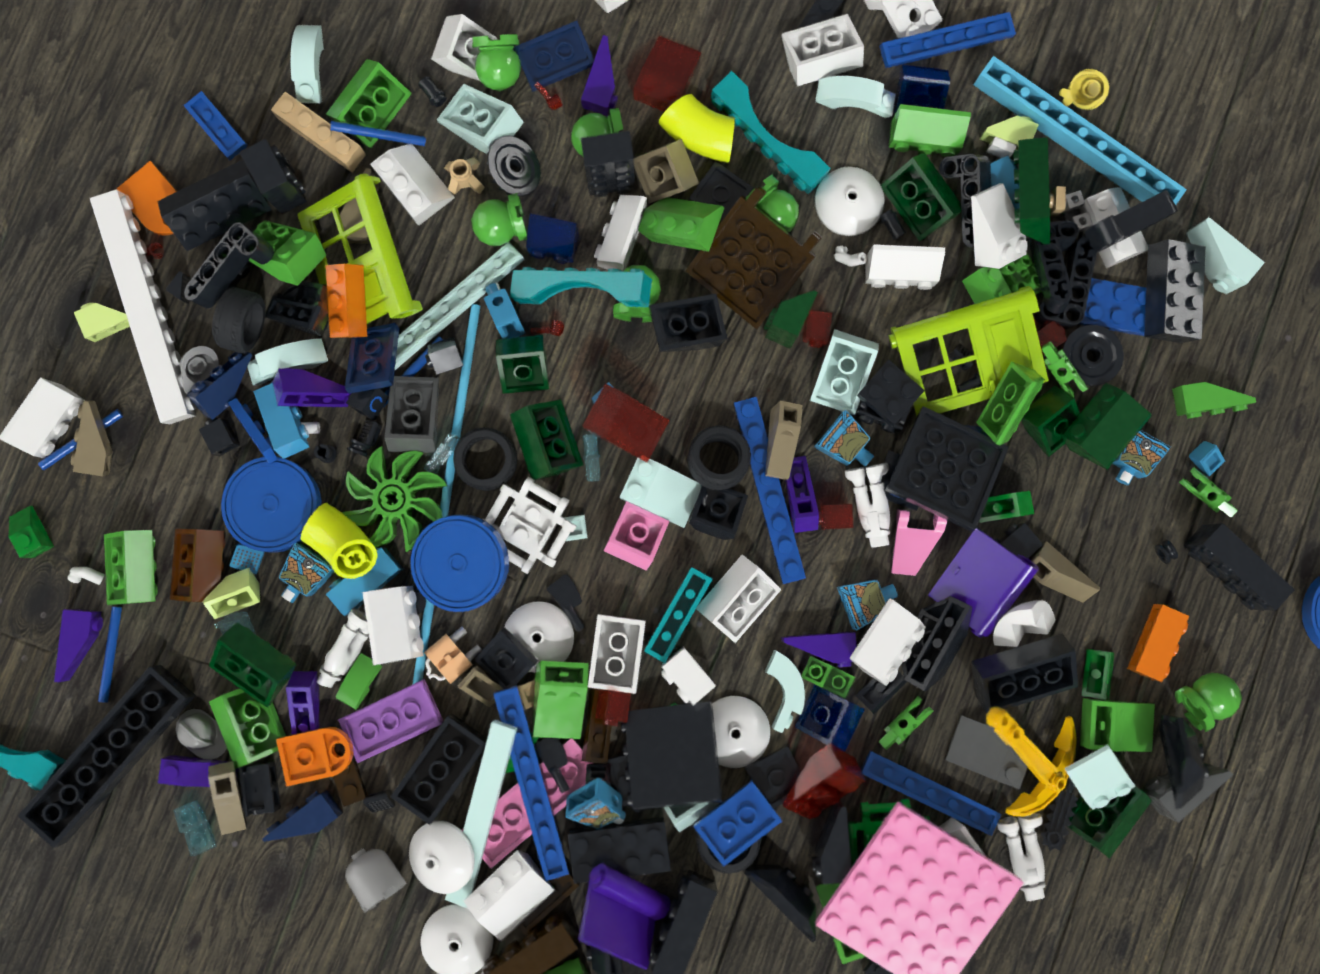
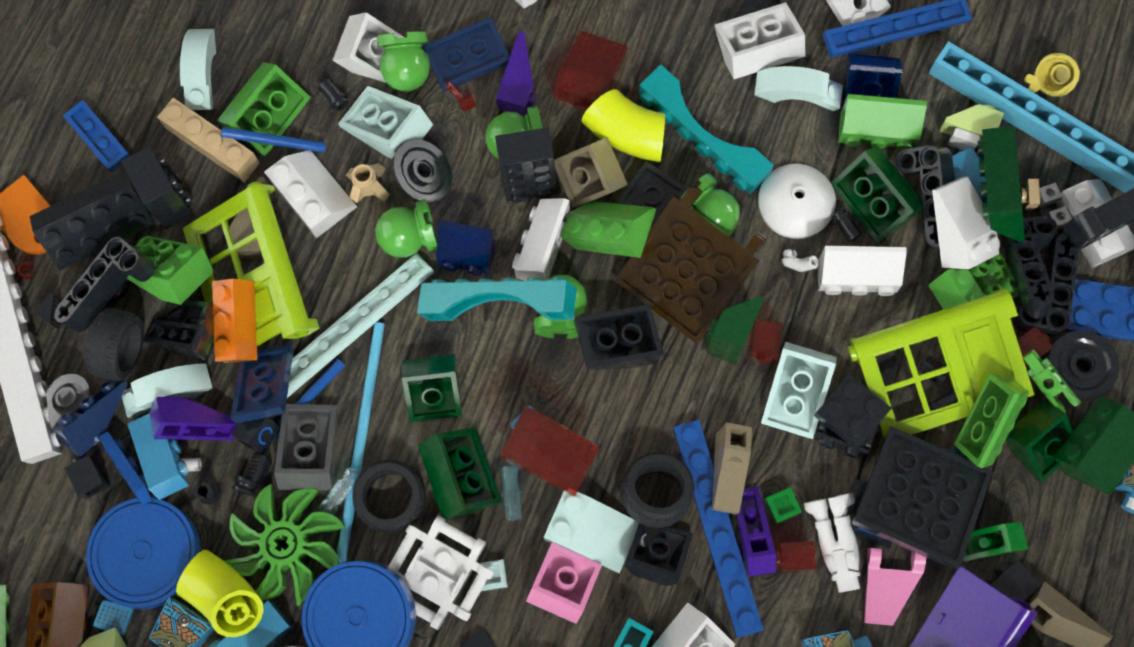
camera: 10 degrees right, 10 degrees down
brick [425,337,463,375] -> none
dark azure torso [484,283,526,339] -> none
clear red hand [531,320,565,336] -> none
torso [814,410,874,466] -> none
none -> green plate [765,487,802,524]

